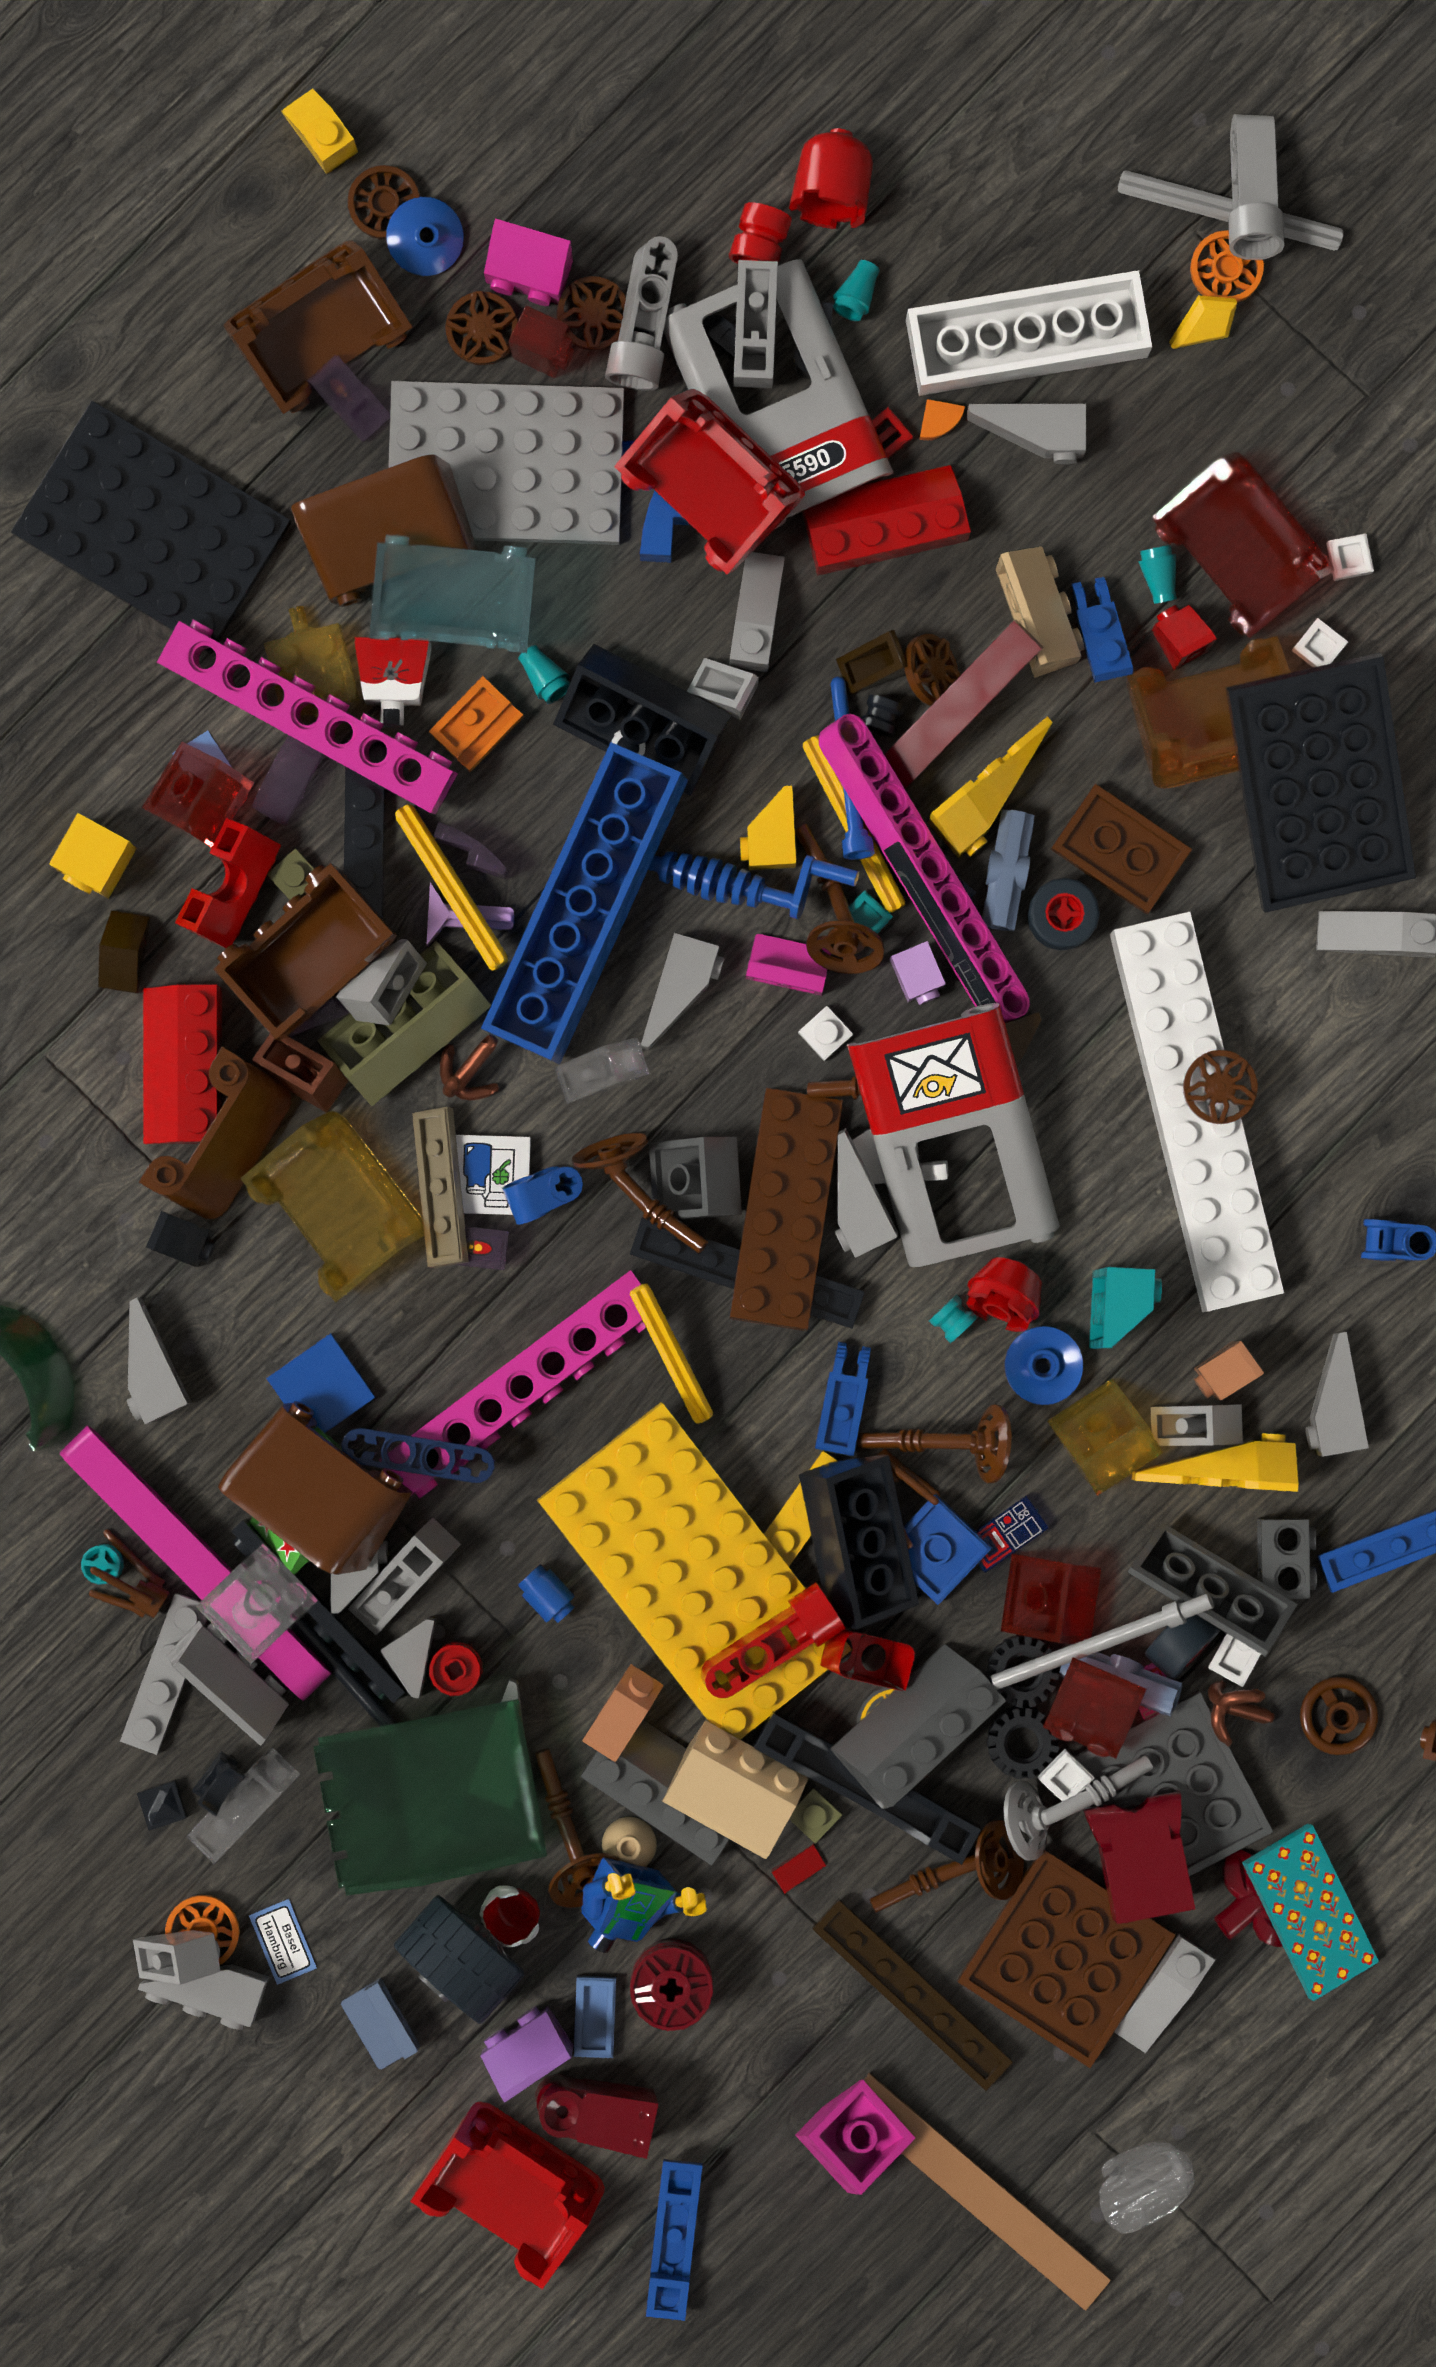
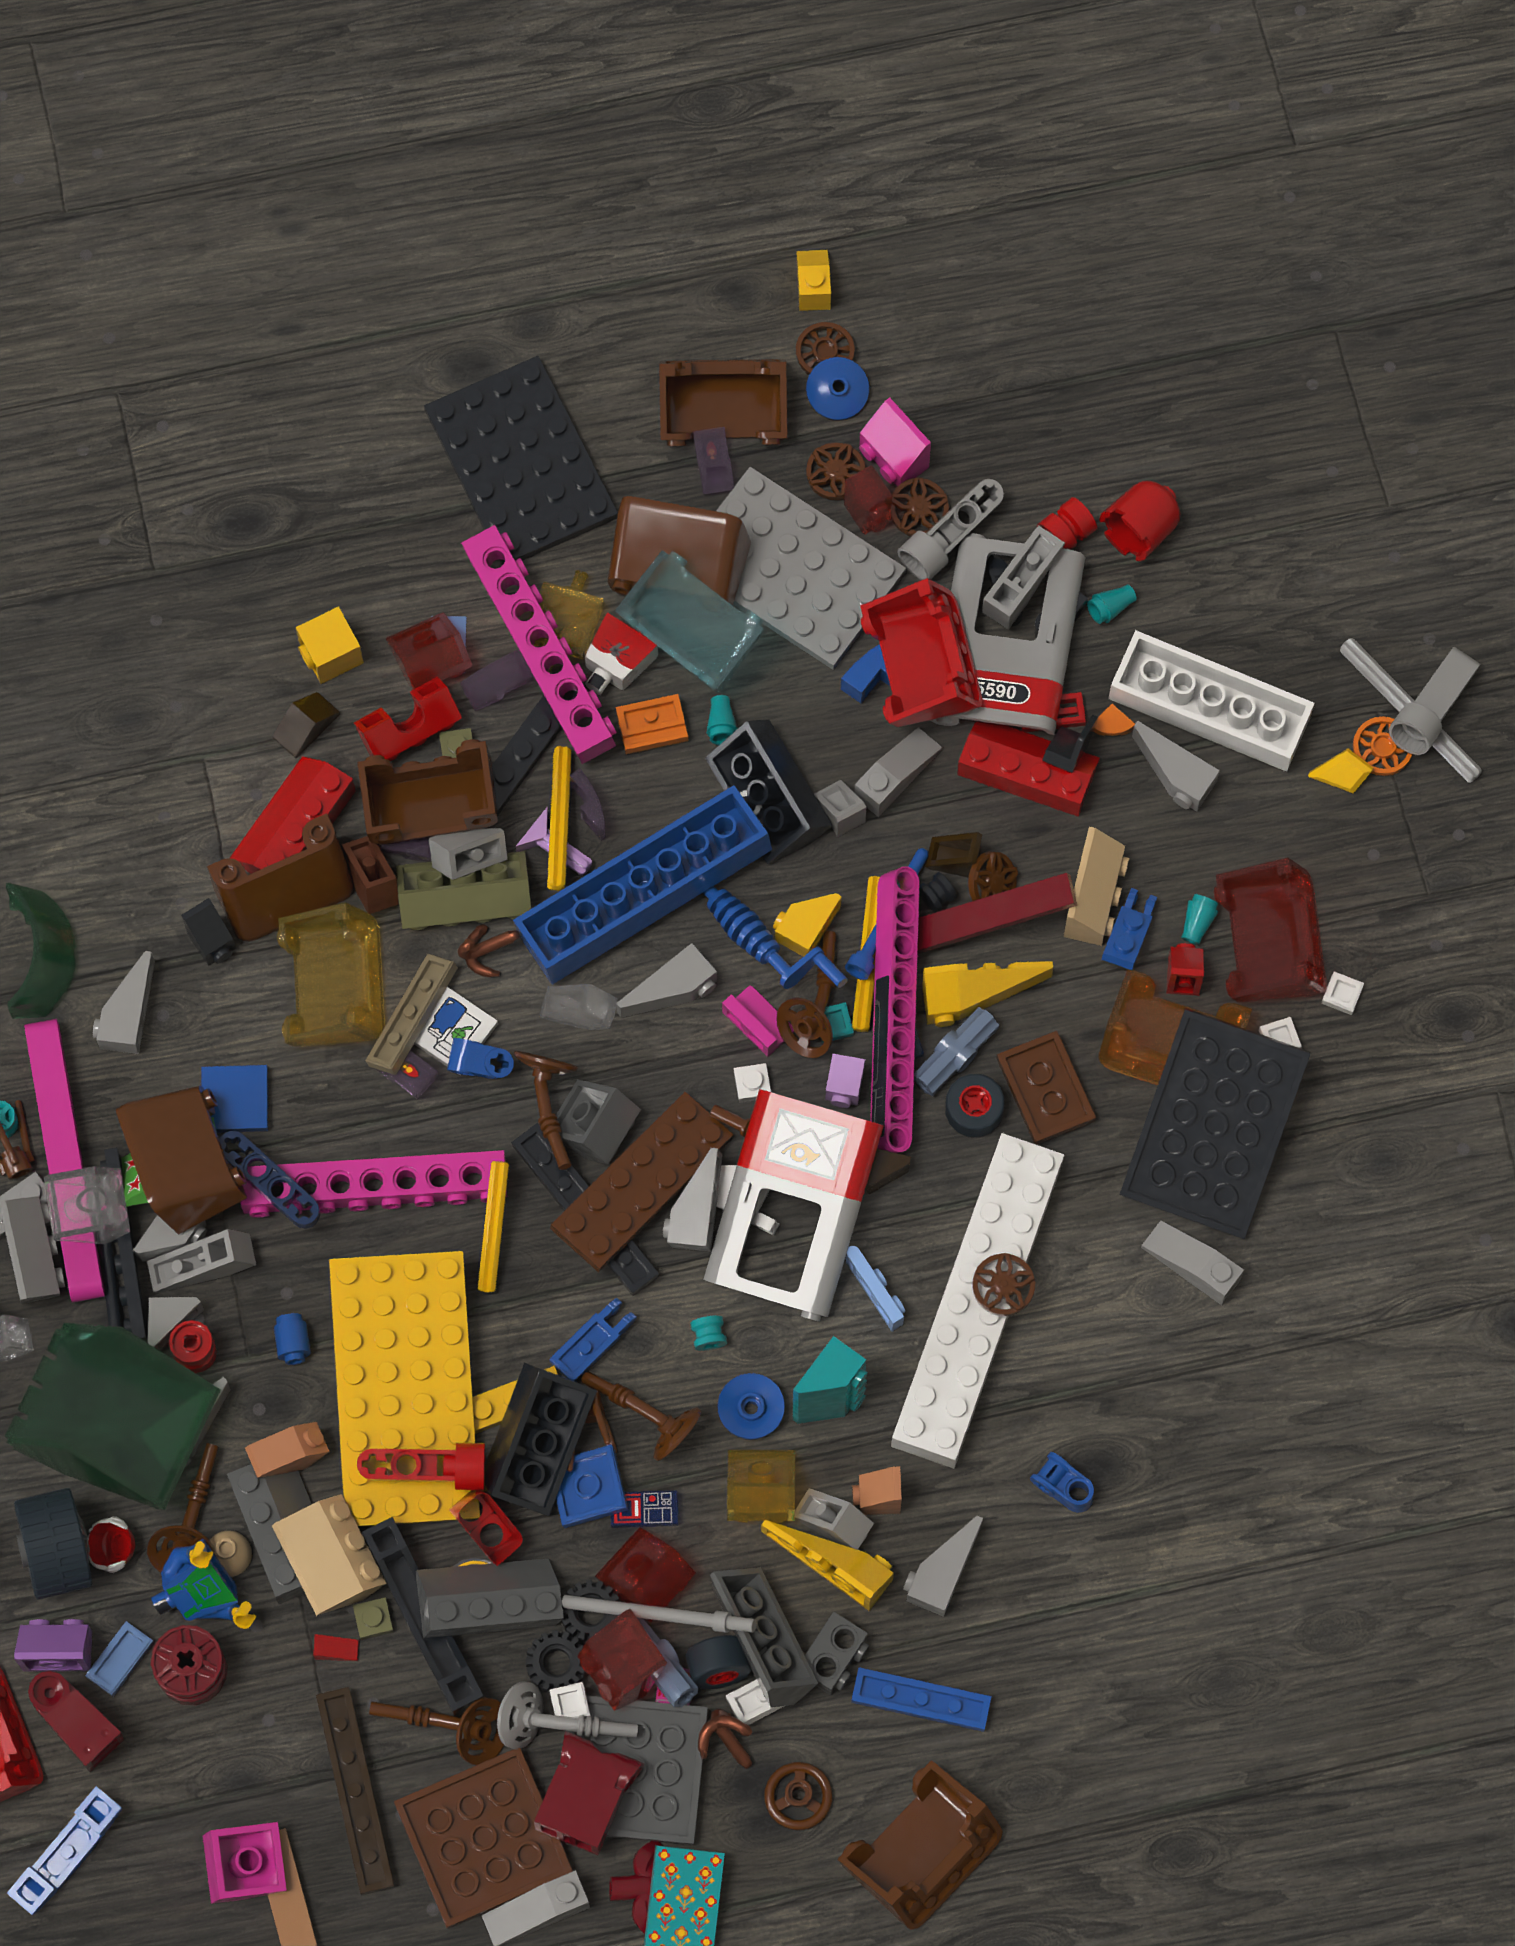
camera: 35 degrees right, 15 degrees down
red cone [966,1257,1042,1332] -> none
none -> light blue hinge [846,1246,906,1331]
none -> black panel [1042,715,1098,773]

